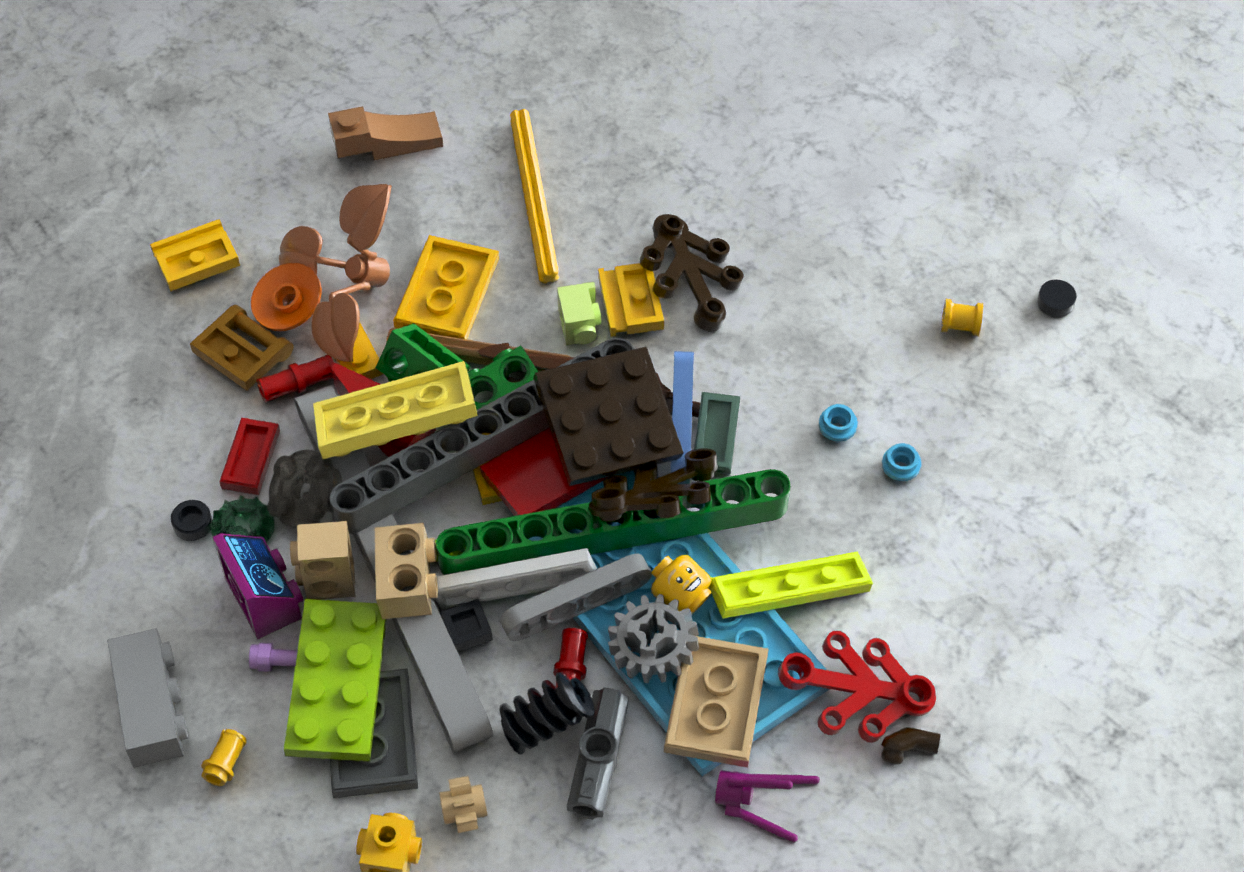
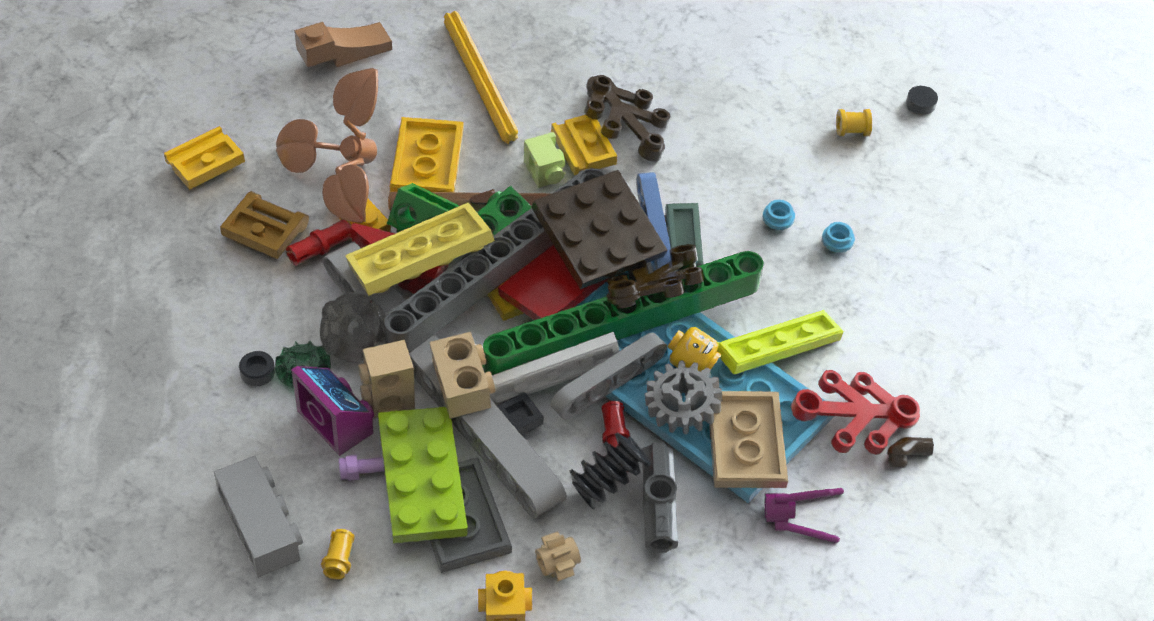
camera: 15 degrees left, 5 degrees down
red tile [219,417,280,495] -> none
orange dish [251,263,322,331] -> none

